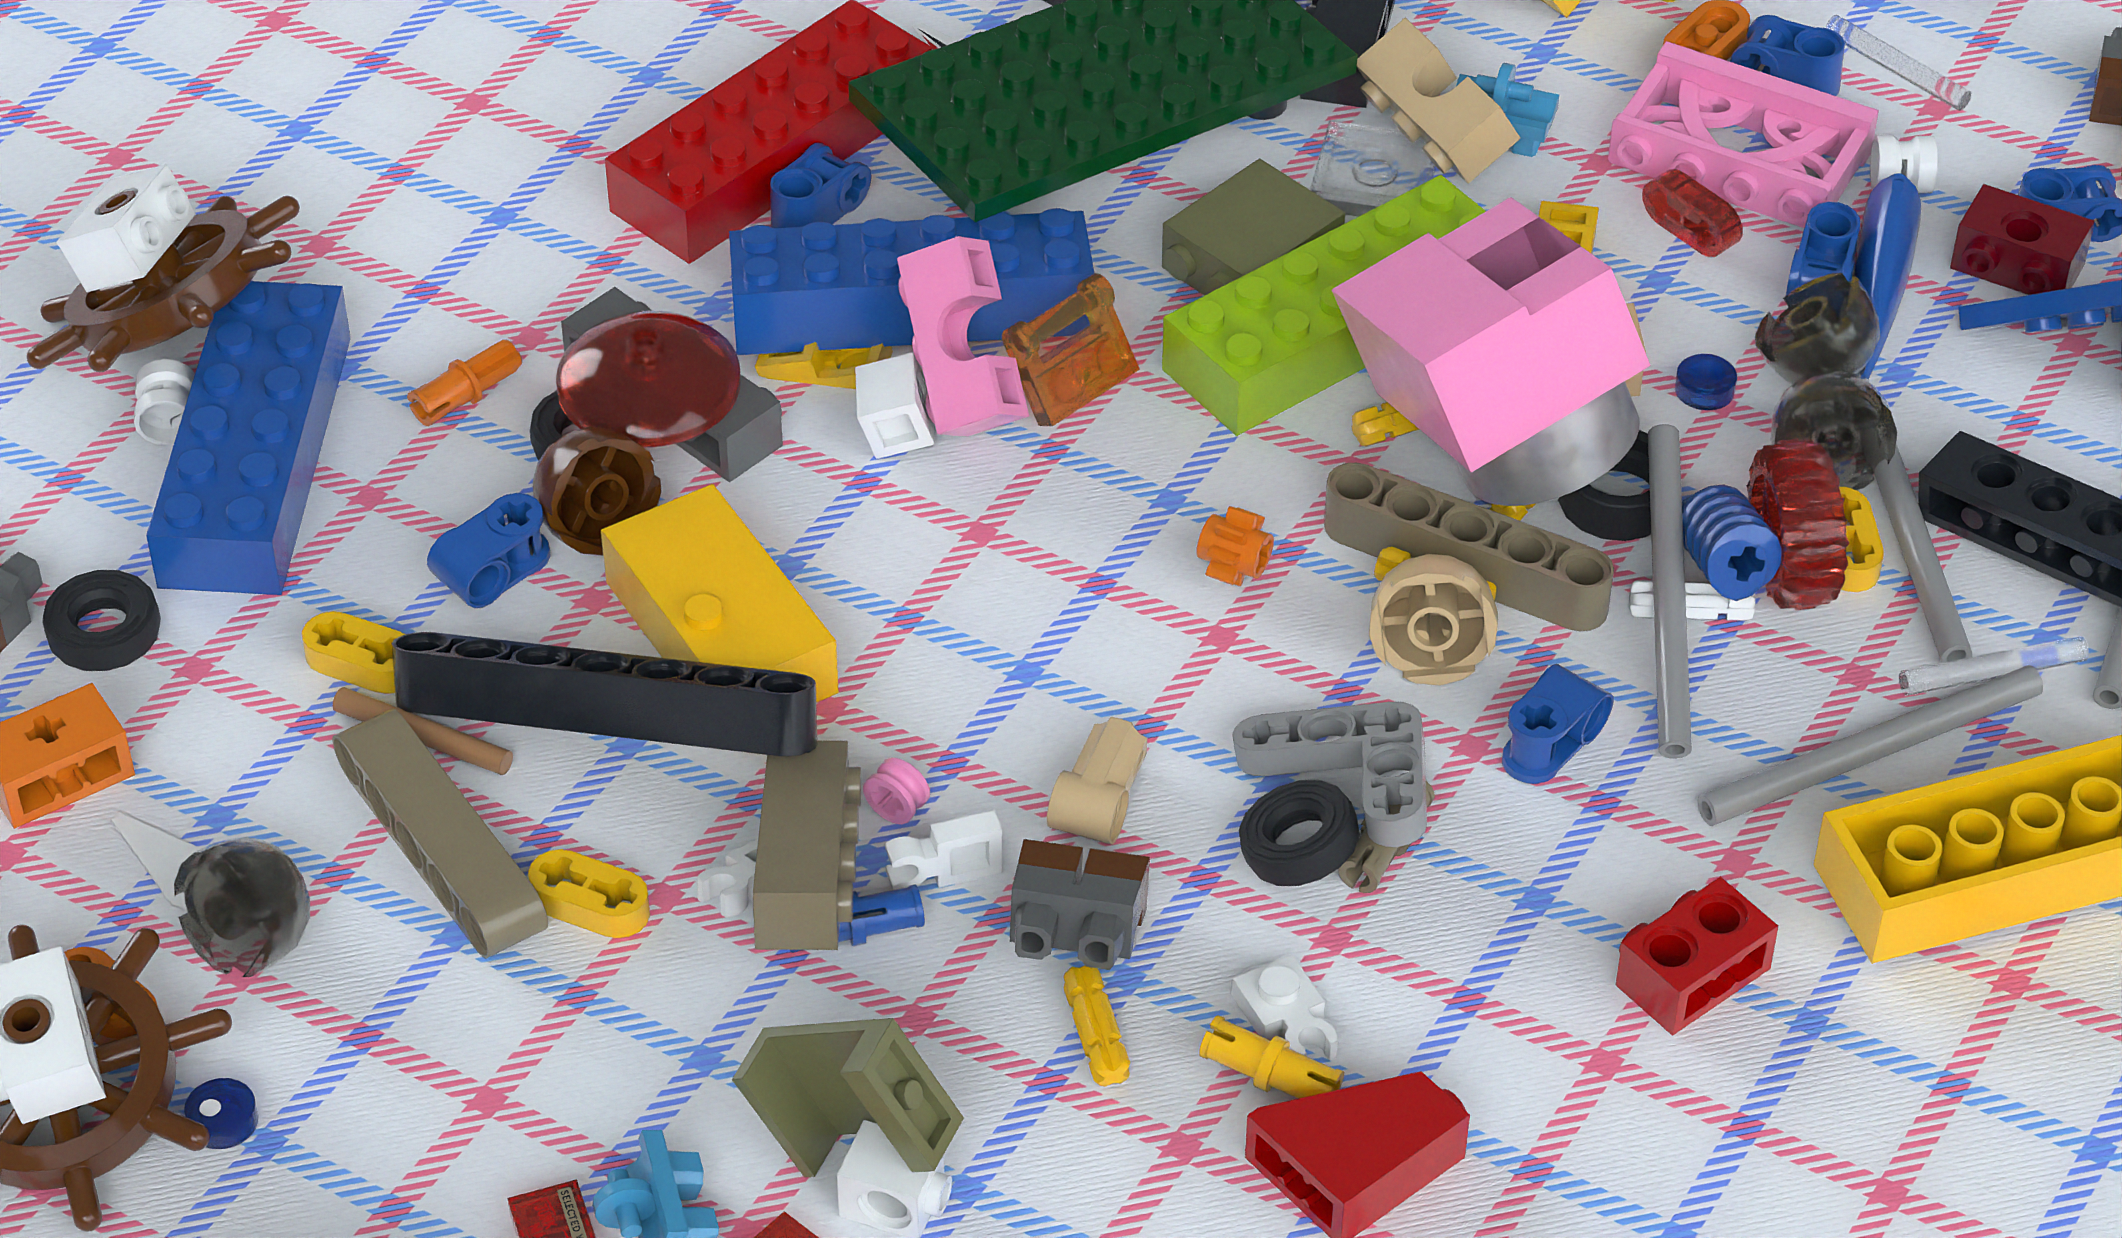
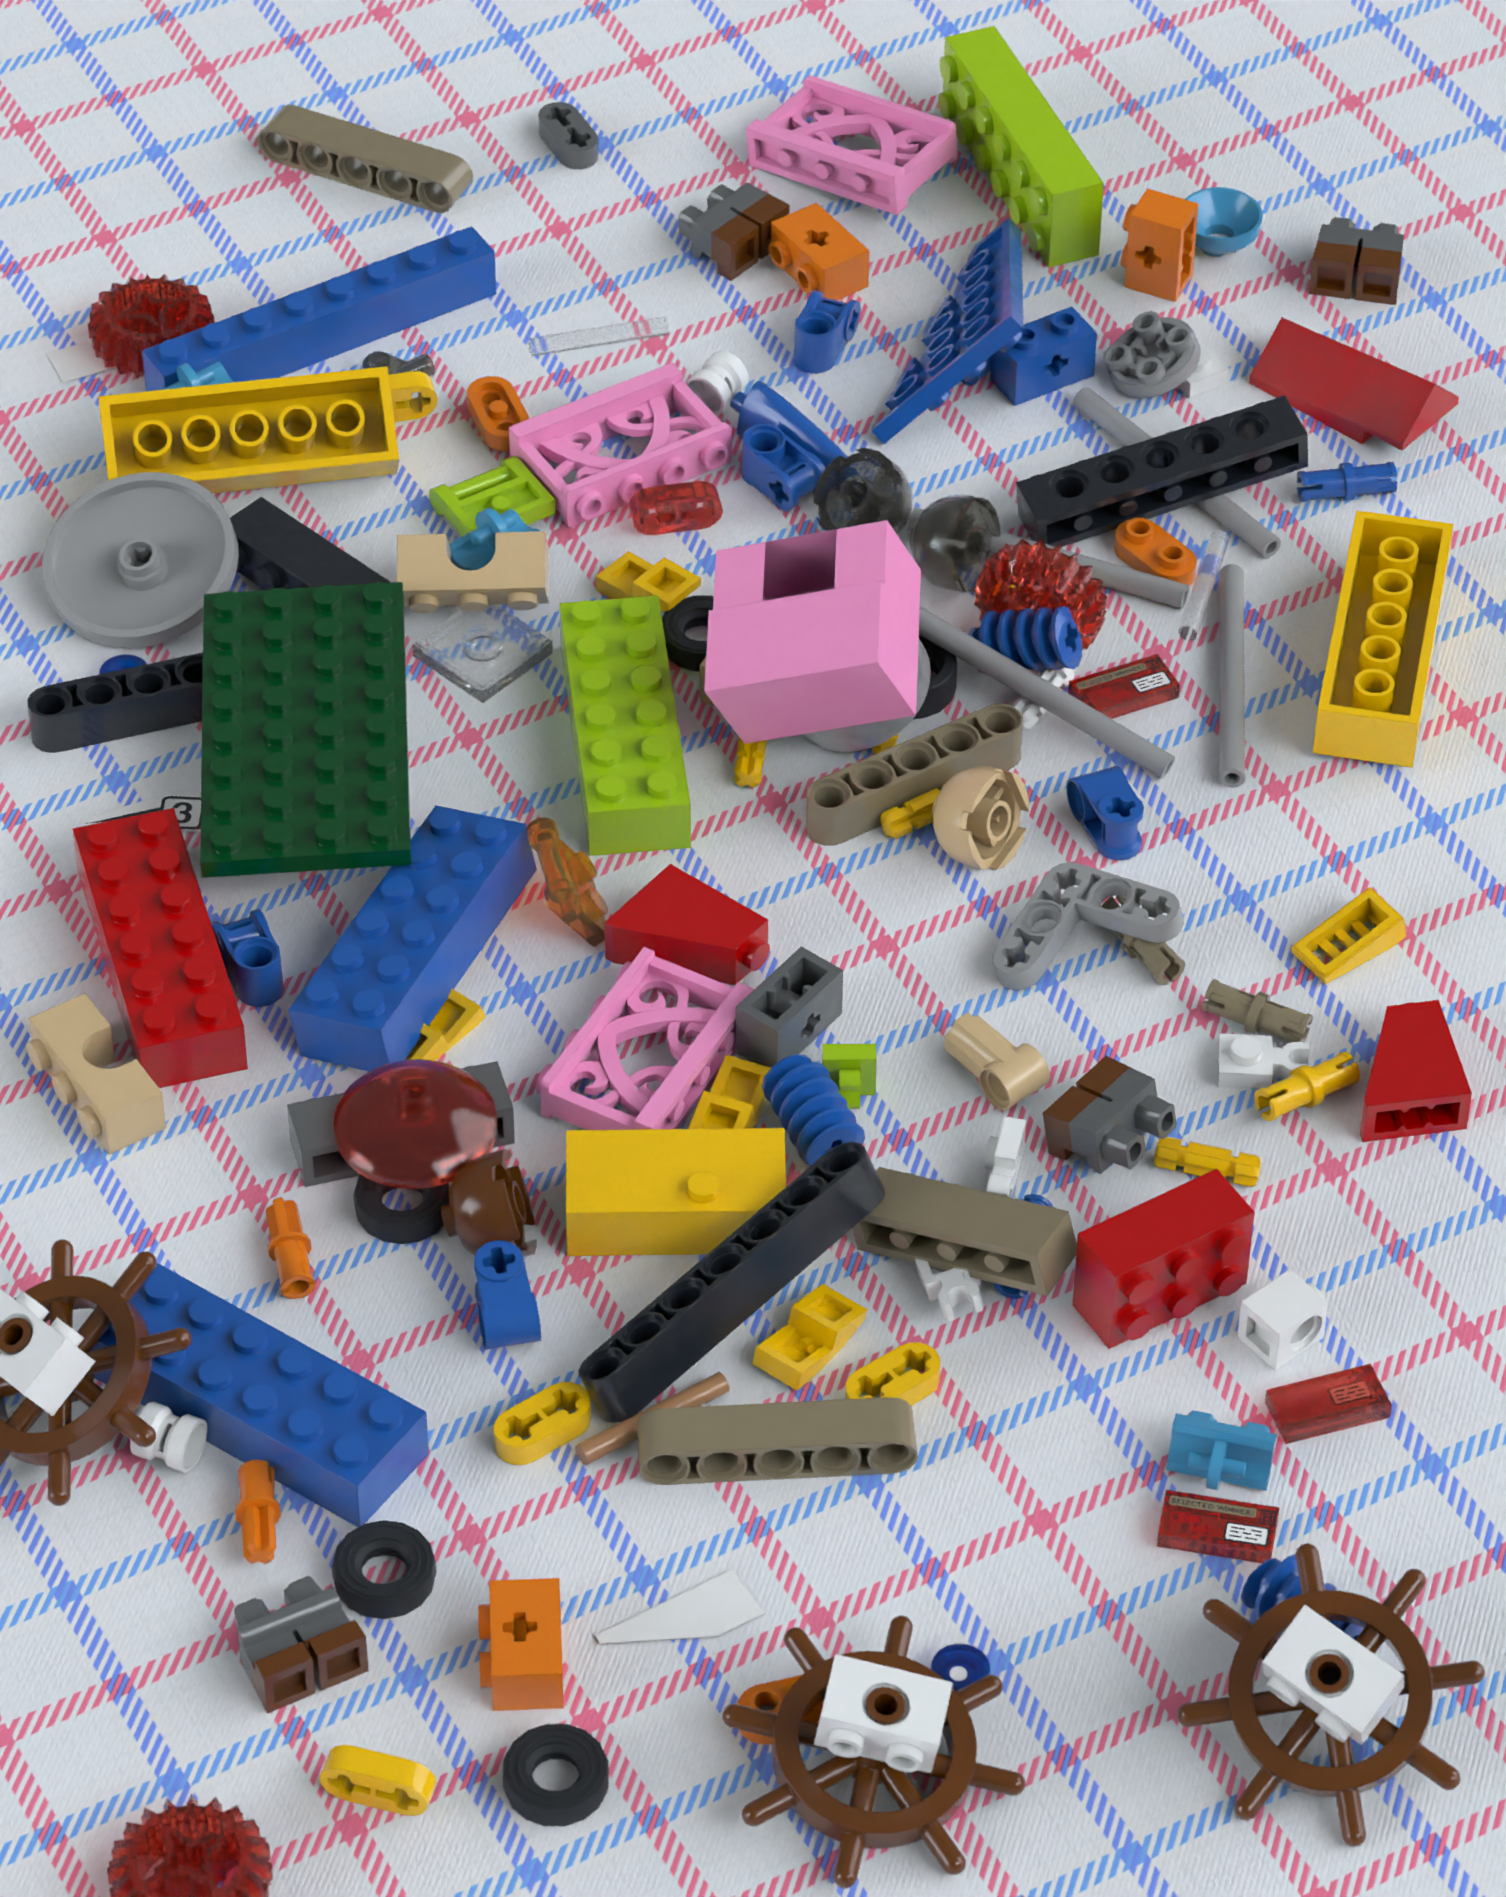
camera: 60 degrees left, 0 degrees up
clear smoke cylinder [174,837,310,977] -> none
olive panel [732,1018,964,1177] -> none
white brick [855,352,934,459] -> none
bright pink bush [863,758,930,825] -> none
bright pink arch [897,236,1029,437] -> none
olive brick [1162,158,1346,296] -> none
orange gear [1197,506,1274,586] -> none
black tyre [1239,780,1360,886] -> none
red brick [1615,876,1779,1036] -> none
blue piece [1730,15,1845,96] -> none
dark red brick [1950,184,2095,295] -> none
none -> tan arch [26,993,166,1155]
none -> orange axle [235,1460,281,1564]
none -> lime plate [429,456,556,536]
none -> bright pink fence [536,947,754,1130]
none -> red slope [604,864,770,985]
none -> yellow slope [688,1055,771,1129]
none -> dark grey brick [735,946,843,1067]
none -> yellow slope [752,1284,868,1391]
none -> blue piece [762,1054,865,1167]
none -> lime tile [822,1044,877,1109]
none -> clear red tile [1068,654,1180,719]
none -> red brick [1072,1169,1255,1349]
none -> orange plate [1114,518,1197,586]
none -> dark tan pin [1202,979,1313,1043]
none -> yellow slope [1291,887,1406,985]

